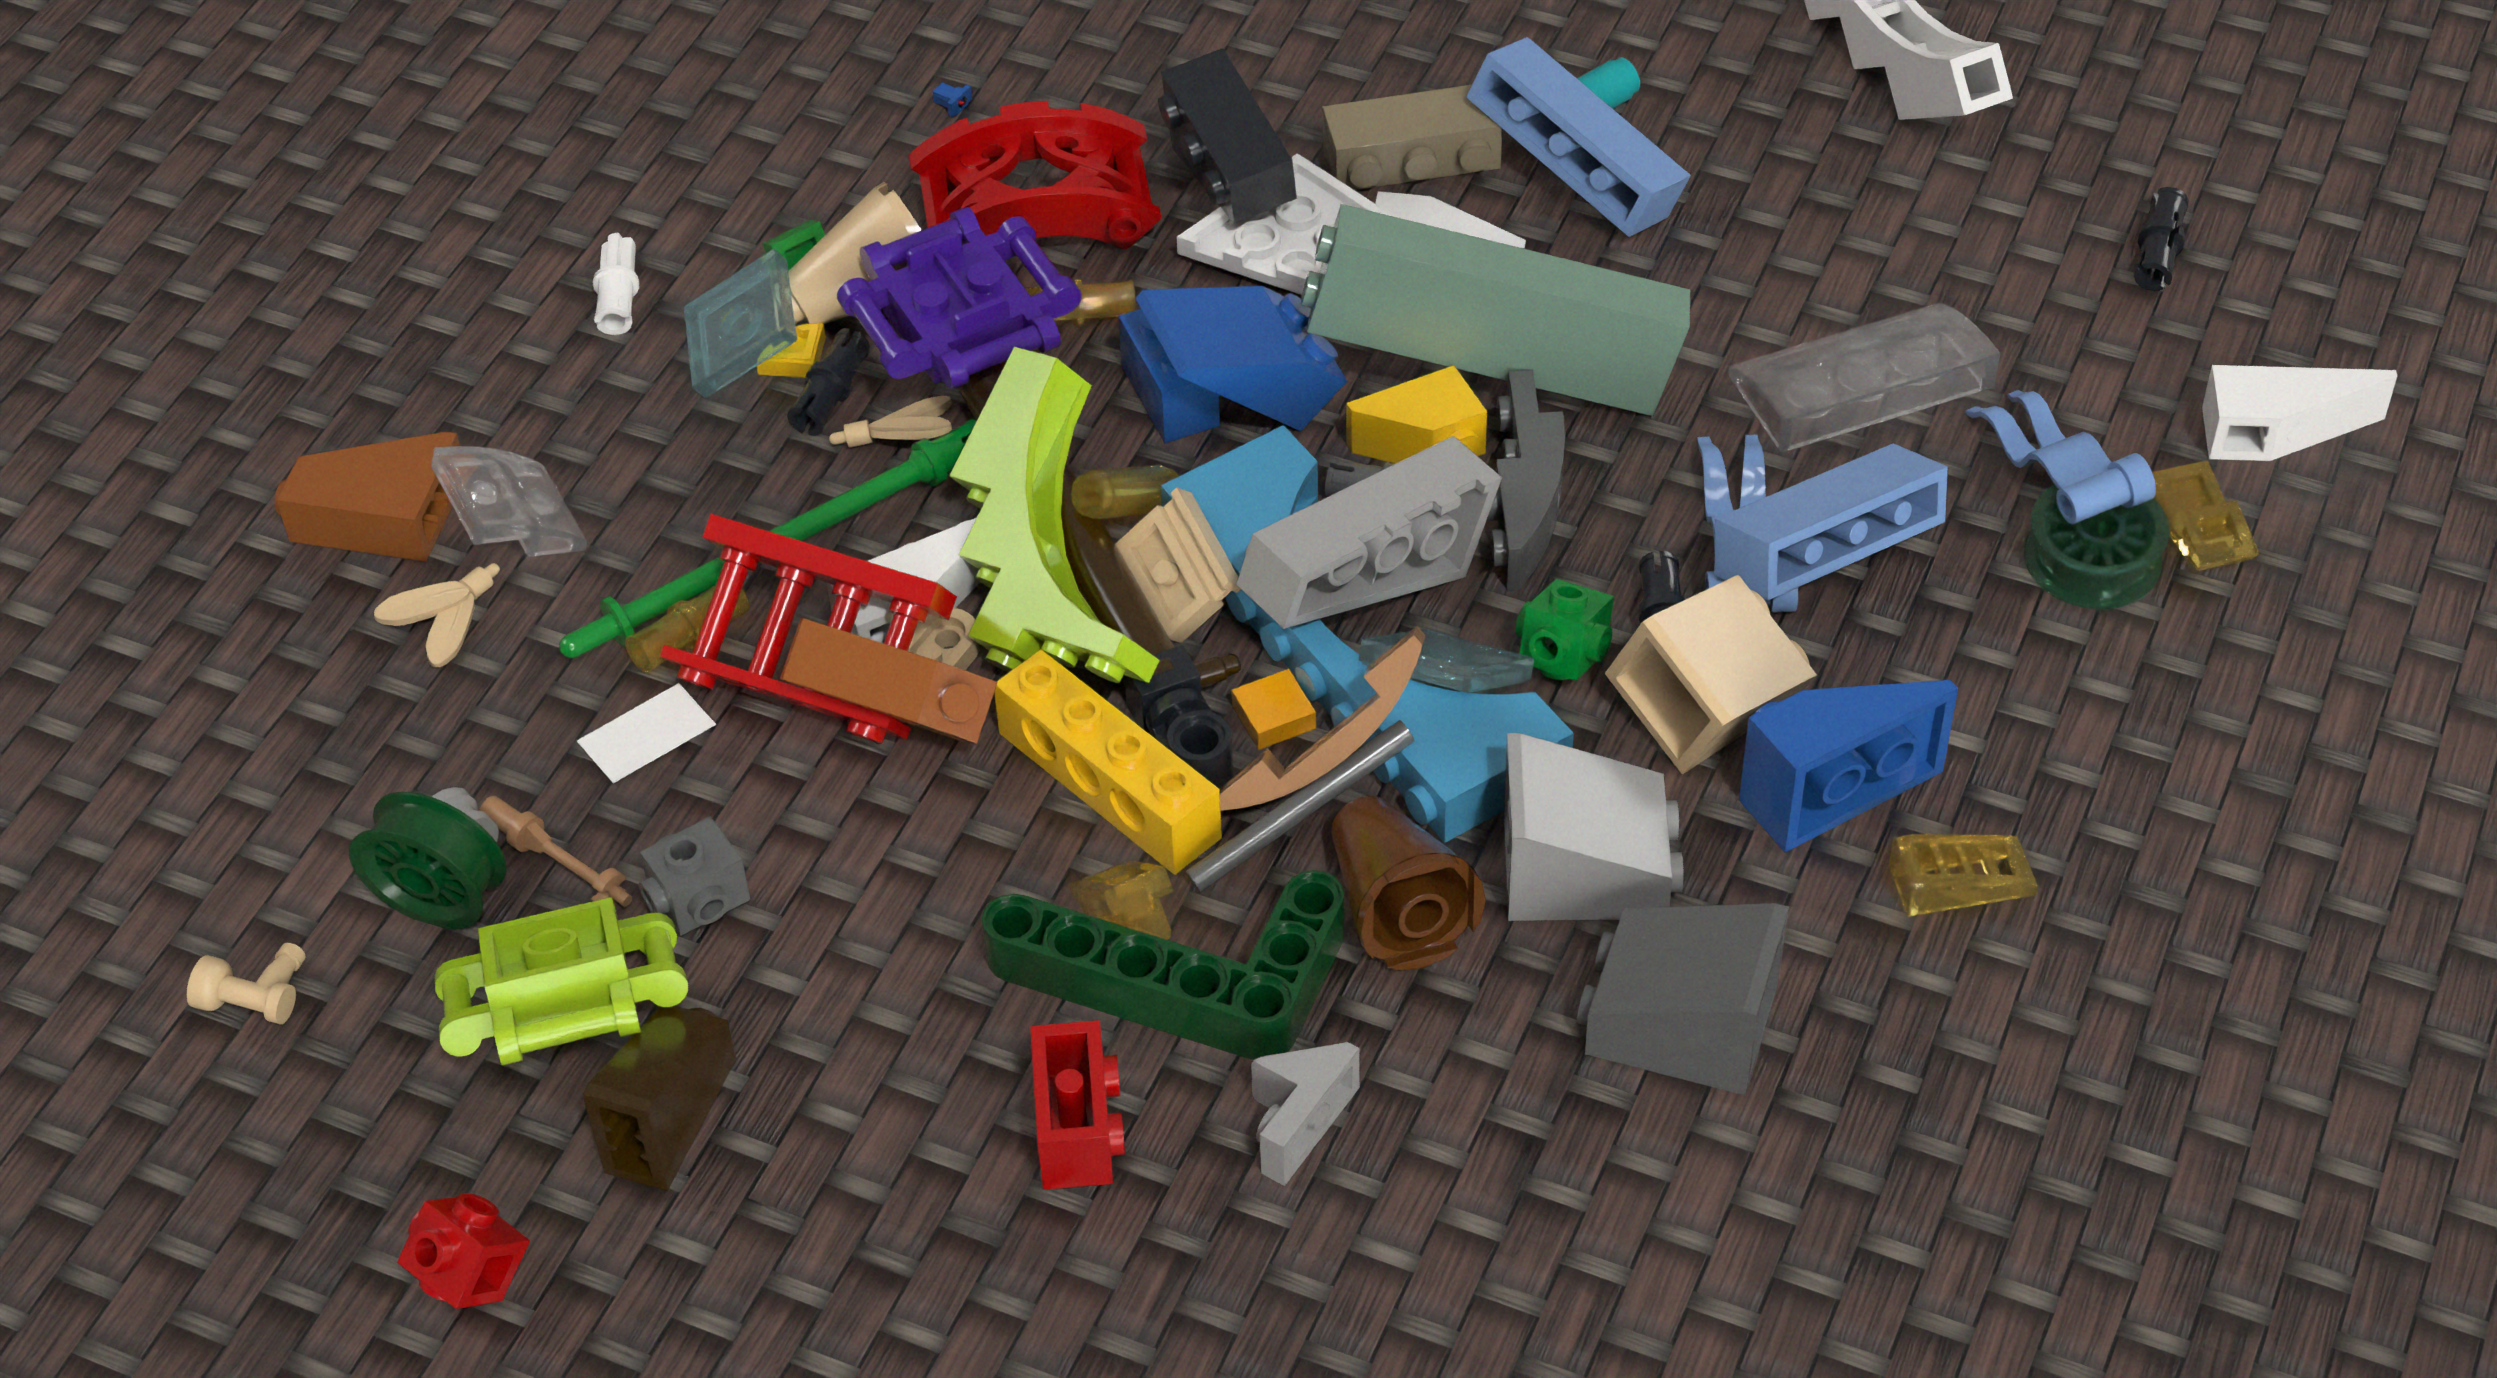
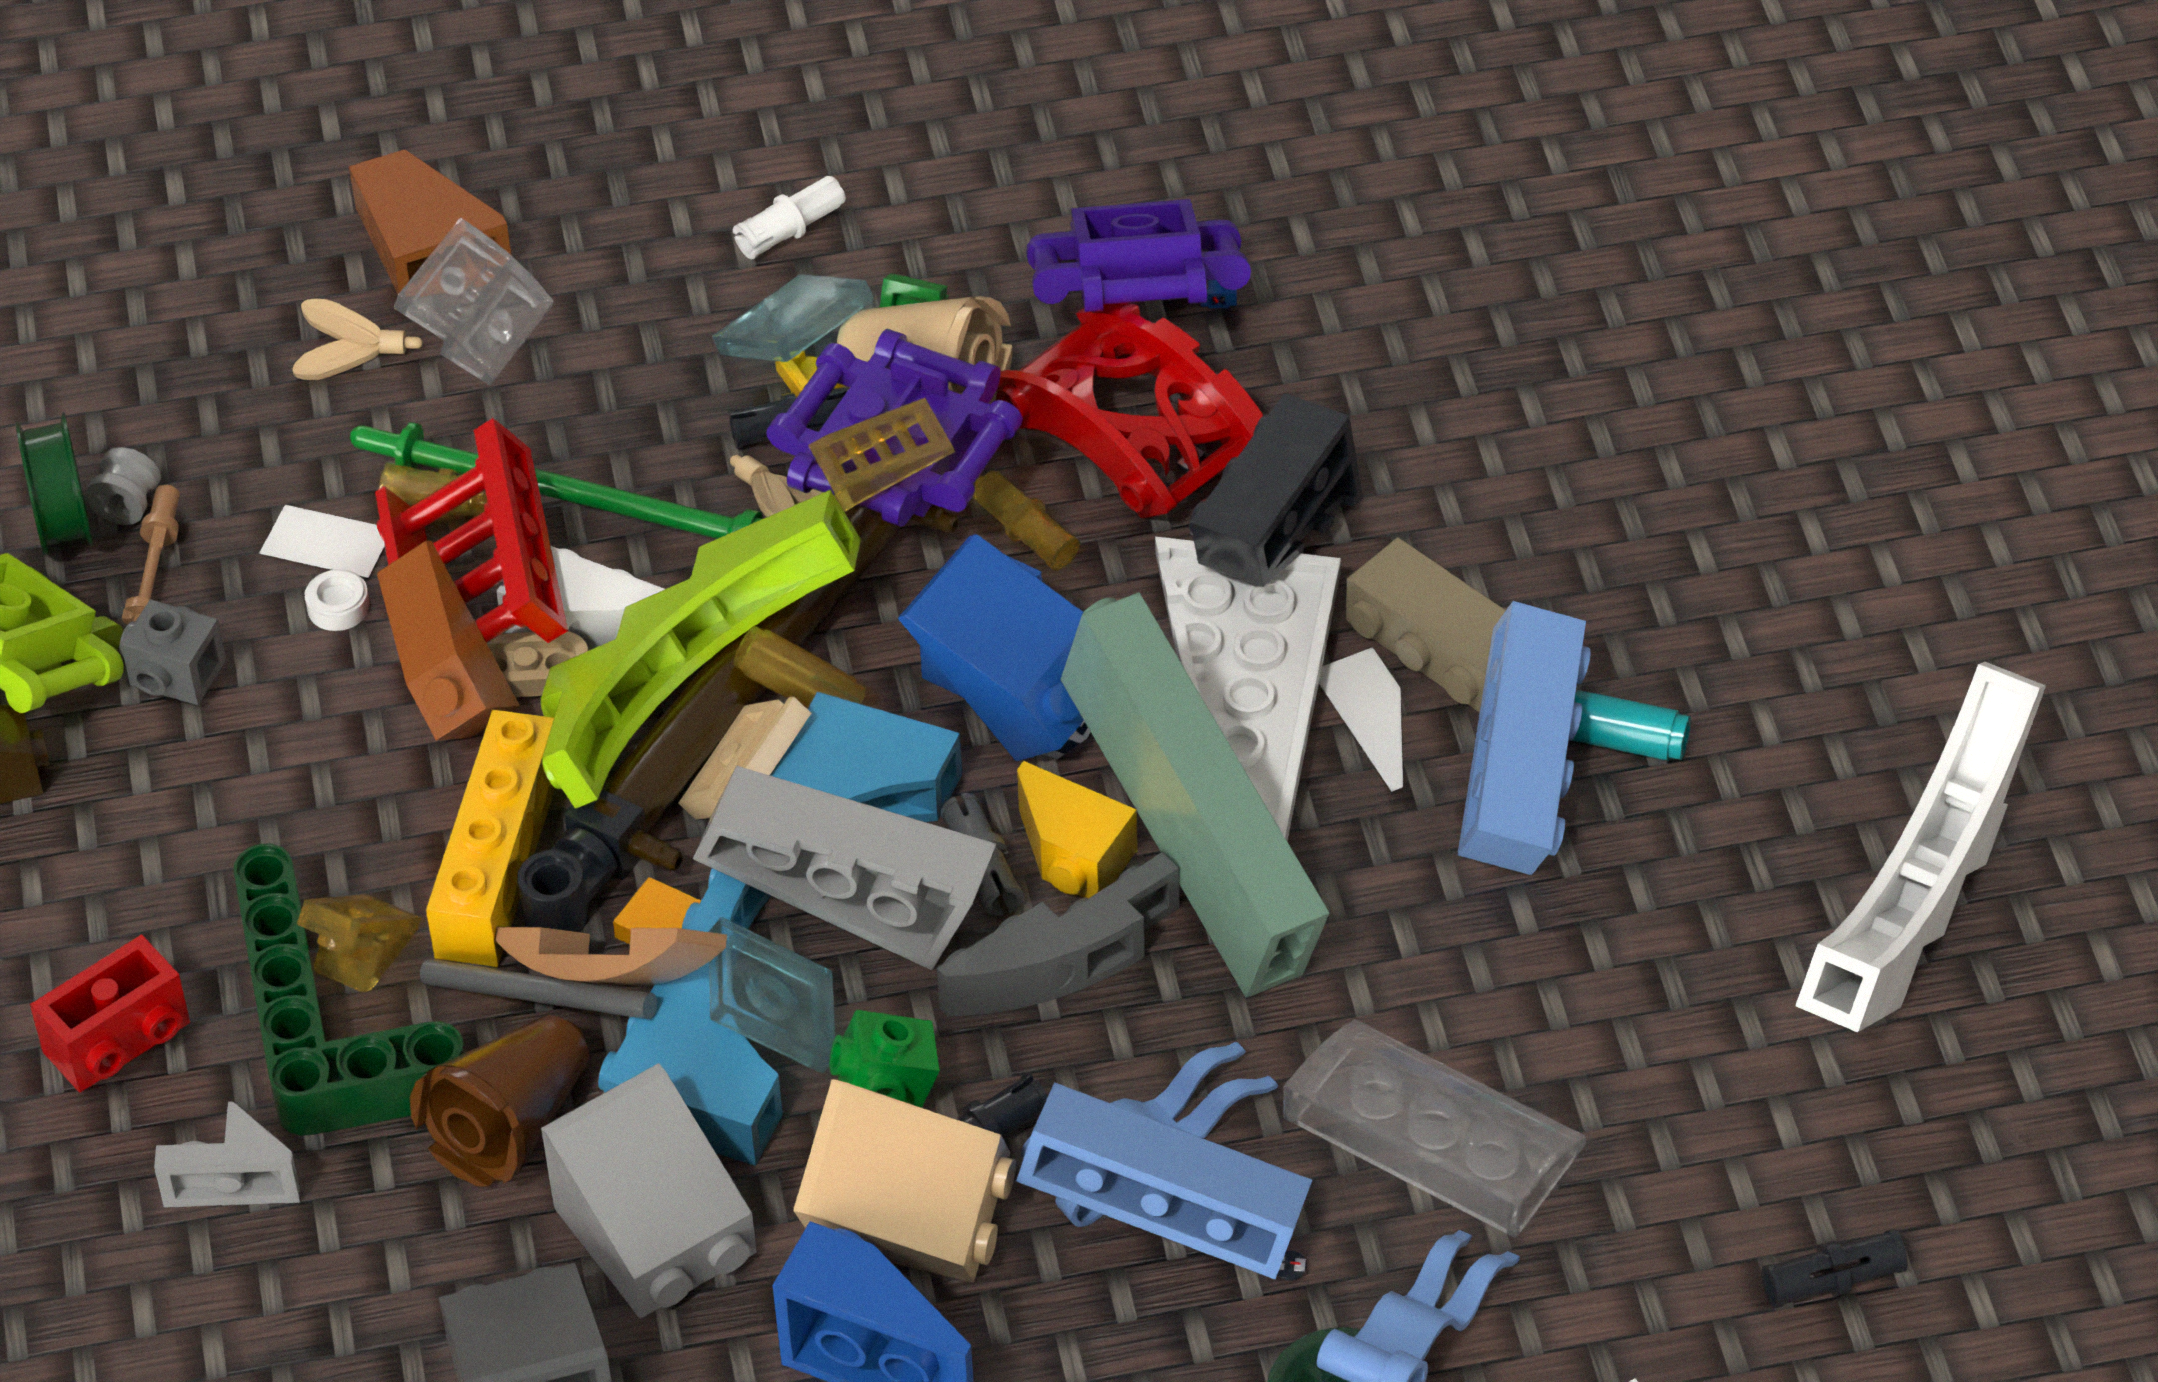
camera: 55 degrees right, 0 degrees up
none -> white tile [305,570,370,631]
none -> clear yellow slope [808,398,955,511]
none -> dark purple brick [1026,199,1251,312]

